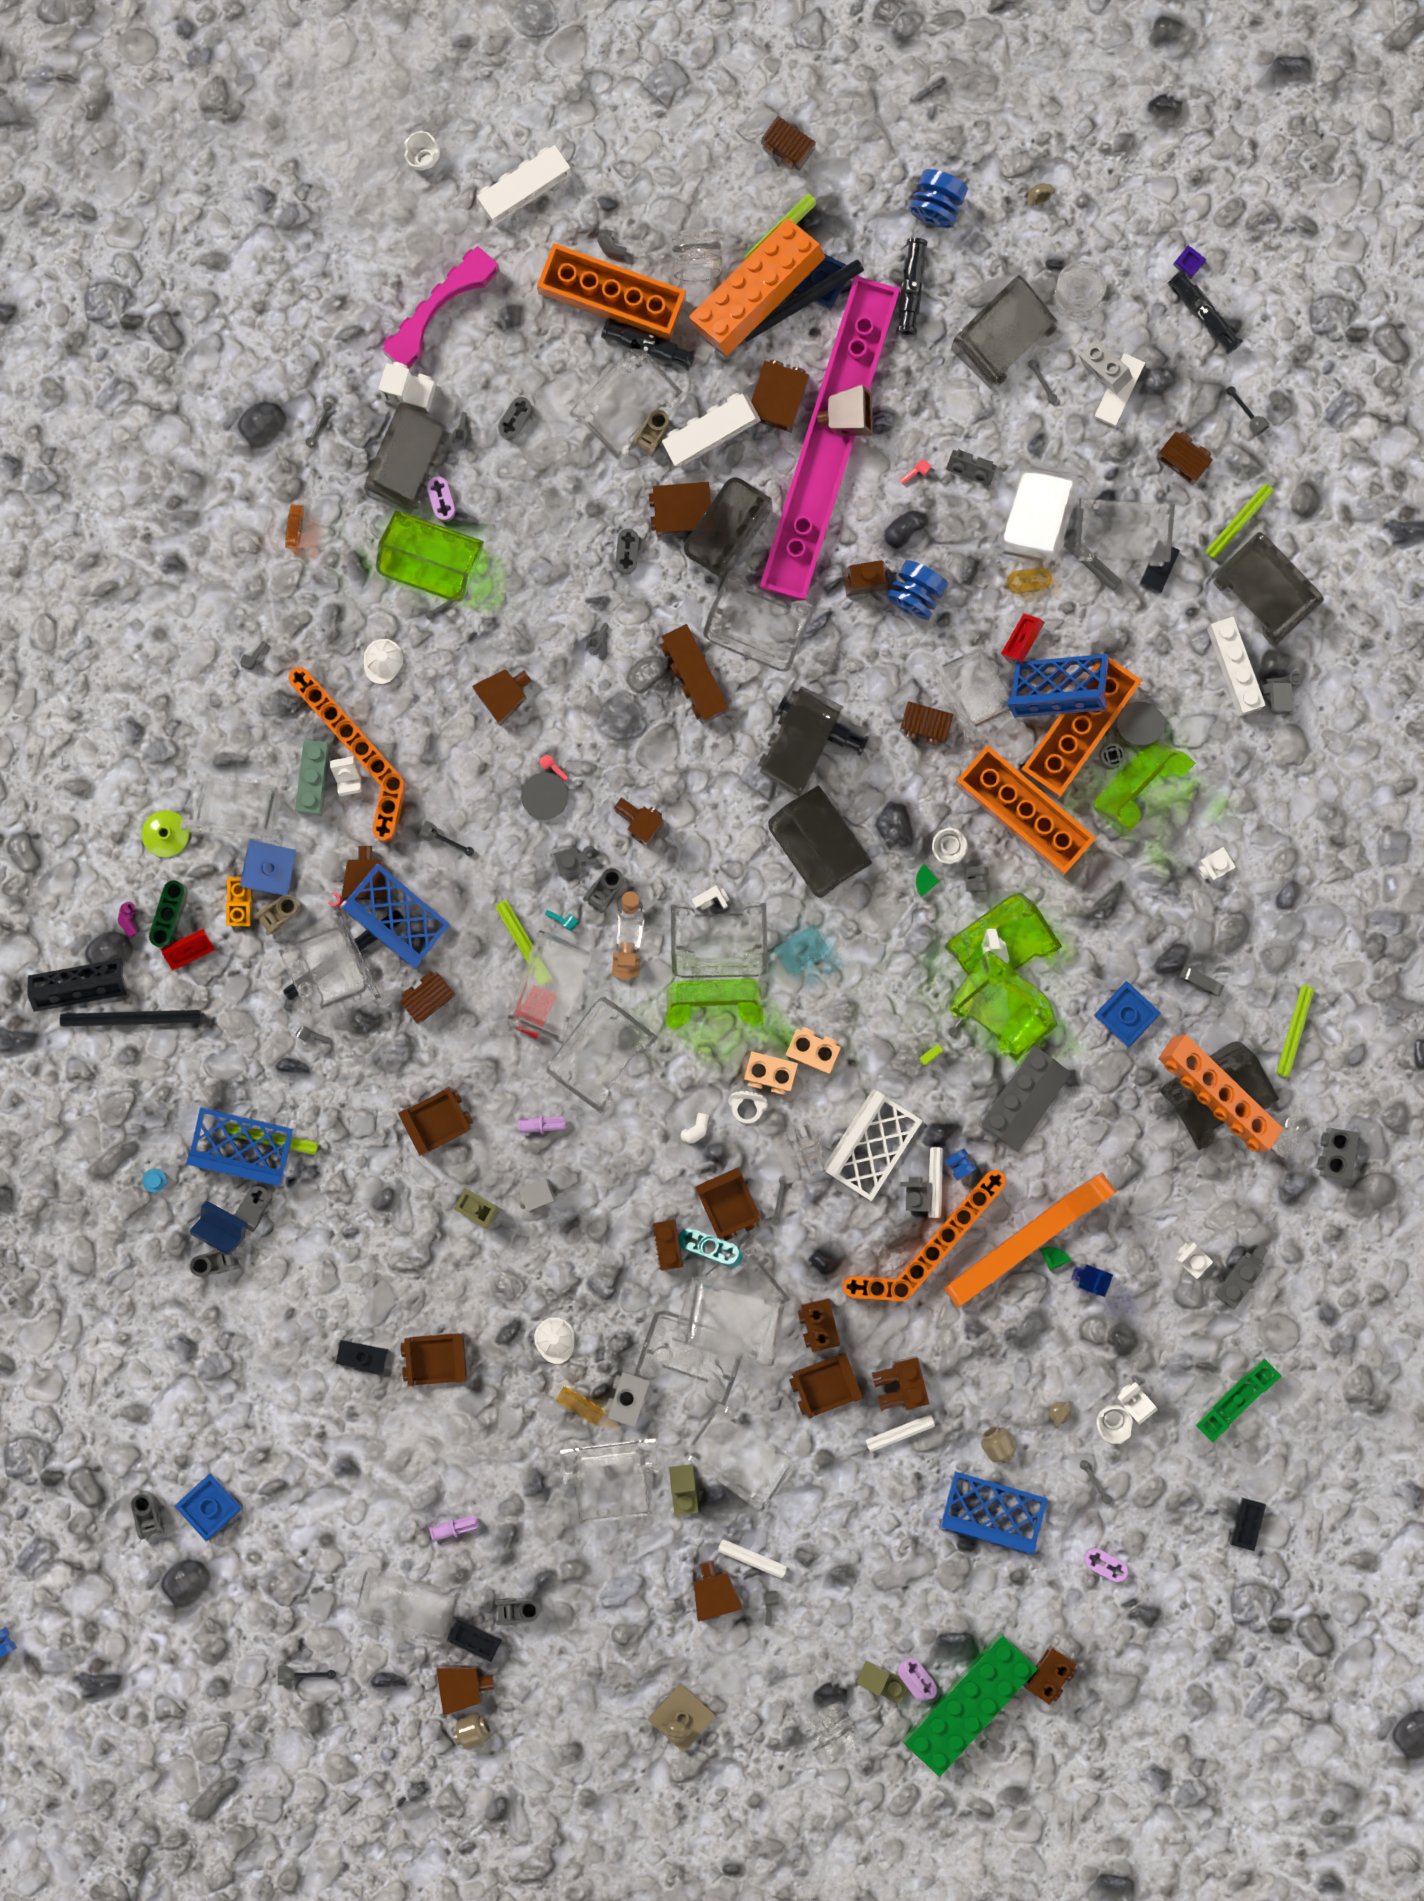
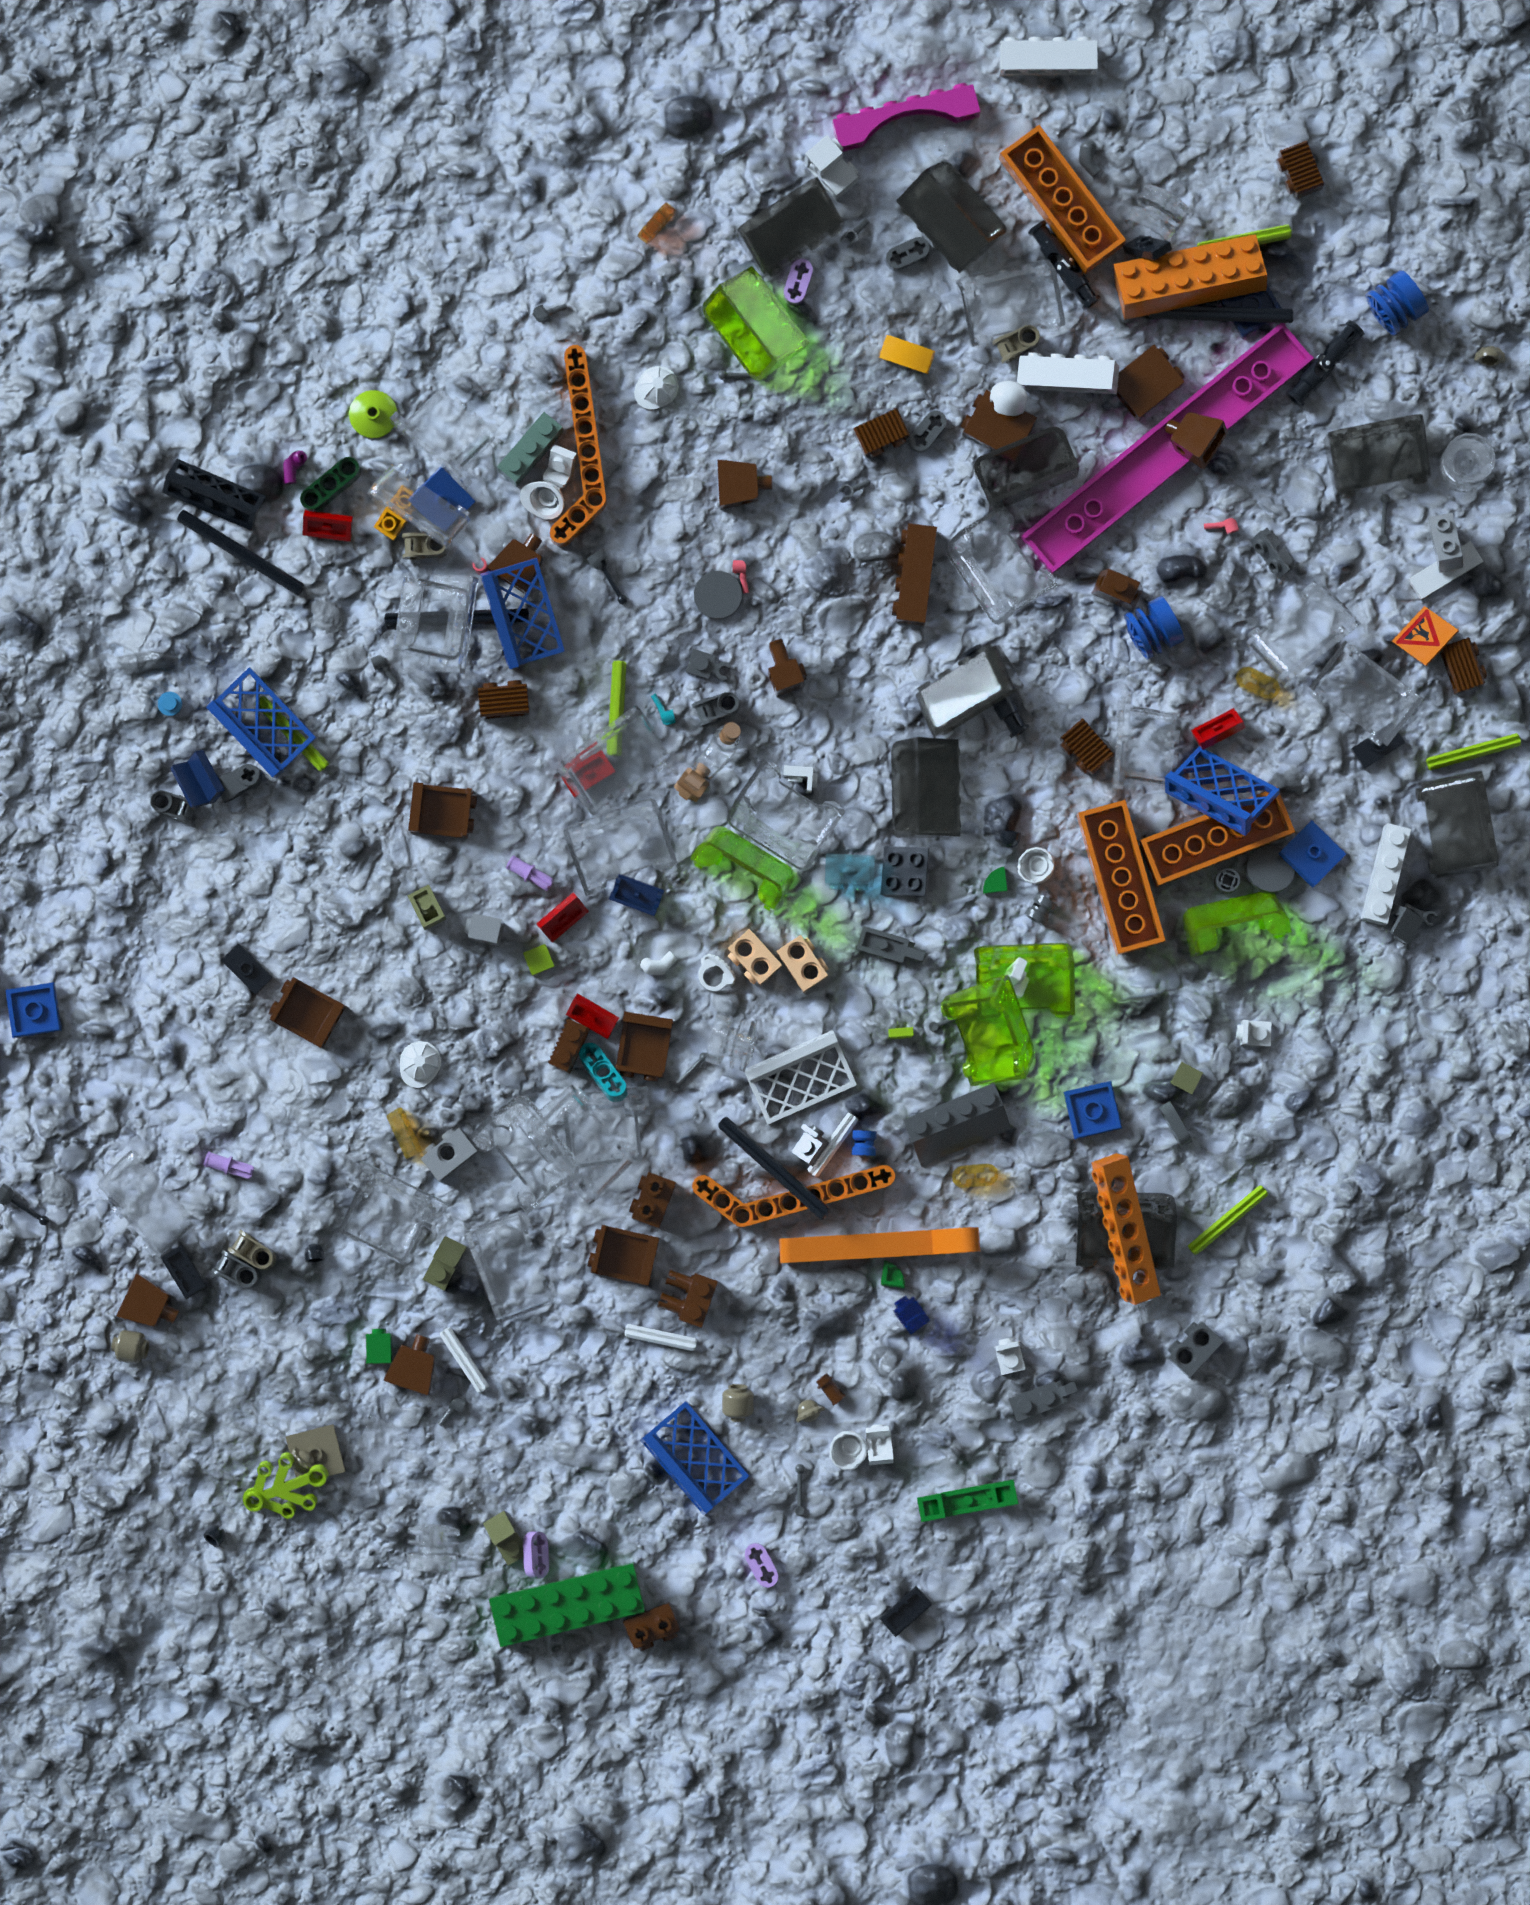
camera: 30 degrees right, 0 degrees up
dark grey axle [1064,536,1122,591] -> none
none -> black hinge [203,1525,226,1547]
none -> dark tan piece [227,1229,276,1270]
none -> lime plant [243,1452,328,1519]
none -> black hinge [304,1244,325,1263]
none -> green brick [366,1329,393,1364]
none -> clear windscreen [367,463,473,557]
none -> white piece [520,481,565,519]
none -> lime tile [523,944,555,976]
none -> red plate [536,892,589,943]
none -> red plate [566,993,619,1039]
none -> dark blue hinge [609,873,665,916]
none -> black axle [718,1117,830,1220]
none -> reddish brown pin [816,1373,846,1406]
none -> reddish brown brick [853,408,910,459]
none -> dark grey hinge [856,926,925,964]
none -> light orange slope [879,335,936,374]
none -> black hinge [880,846,929,898]
none -> clear smoke windscreen [896,161,1007,273]
none -> clear yellow beam [952,1164,998,1188]
none -> white hair [990,380,1027,416]
none -> black hinge [1001,830,1021,848]
none -> black plate [1123,235,1172,261]
none -> olive tile [1170,1062,1203,1095]
none -> blue plate [1278,820,1346,888]
none -> orange piece [1392,606,1459,666]

